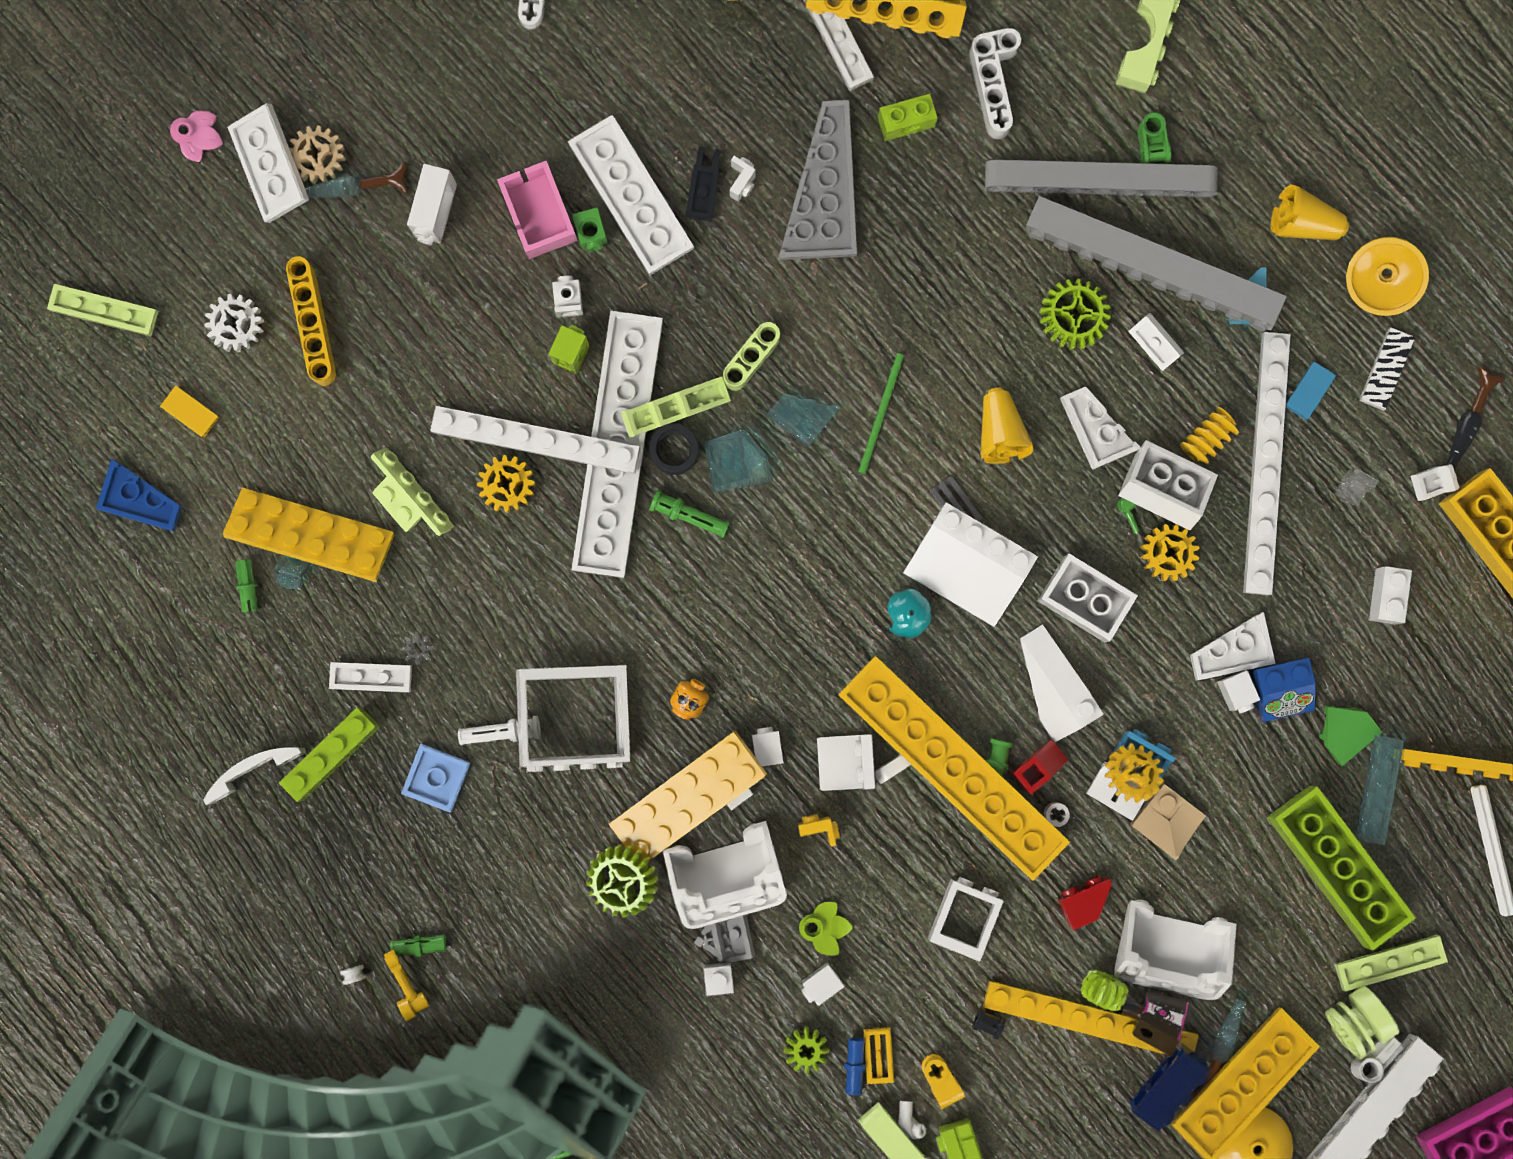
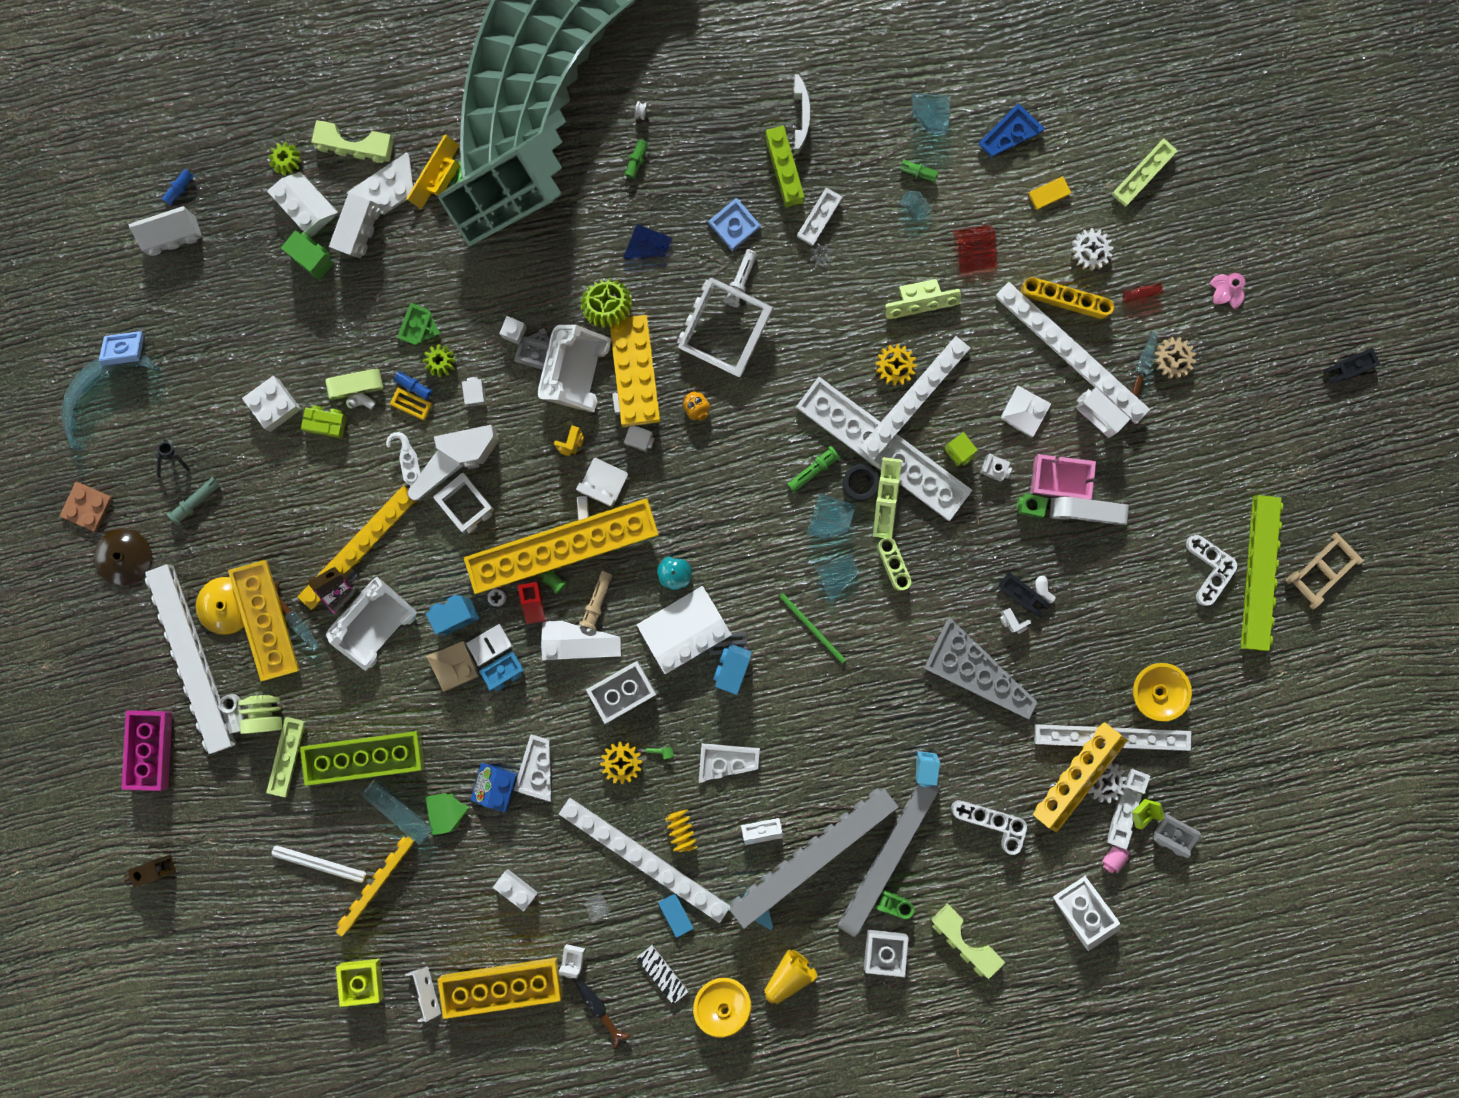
camera: 120 degrees right, 0 degrees up
yellow plate [223,488,394,582] -> none
white tile [228,103,309,223] -> none
yellow brick [384,949,430,1021] -> none
white plate [568,115,694,275] -> none
lime plate [799,902,853,956] -> none
lime brick [878,94,937,141] -> none
yellow piece [922,1054,966,1110] -> none
black bush [972,1007,1006,1040] -> none
yellow cone [980,388,1034,464] -> none
lime gear [1039,279,1111,350] -> none
red slope [1057,875,1112,930] -> none
lime gear [1081,970,1129,1011] -> none
yellow gear [1105,744,1164,803] -> none
white brick [1118,440,1218,530] -> none
clear blue brick [1129,1042,1210,1132] -> none
white brick [1217,670,1260,713] -> none
none -> white slope [386,425,498,501]
none -> bright green slope [397,302,440,345]
none -> dark azure brick [425,594,480,636]
none -> tan pin [579,571,613,630]
none -> clear blue wing [623,224,672,260]
none -> dark azure brick [713,644,752,695]
none -> white brick [864,930,908,977]
none -> clear light blue slope [911,93,950,135]
none -> medium azure slope [916,751,940,787]
none -> clear red bracket [953,224,997,273]
none -> white plate [995,282,1150,424]
none -> white plate [1001,386,1051,438]
none -> white arm [1035,576,1055,604]
none -> white beam [1049,497,1129,525]
none -> clear red pin [1122,282,1163,303]

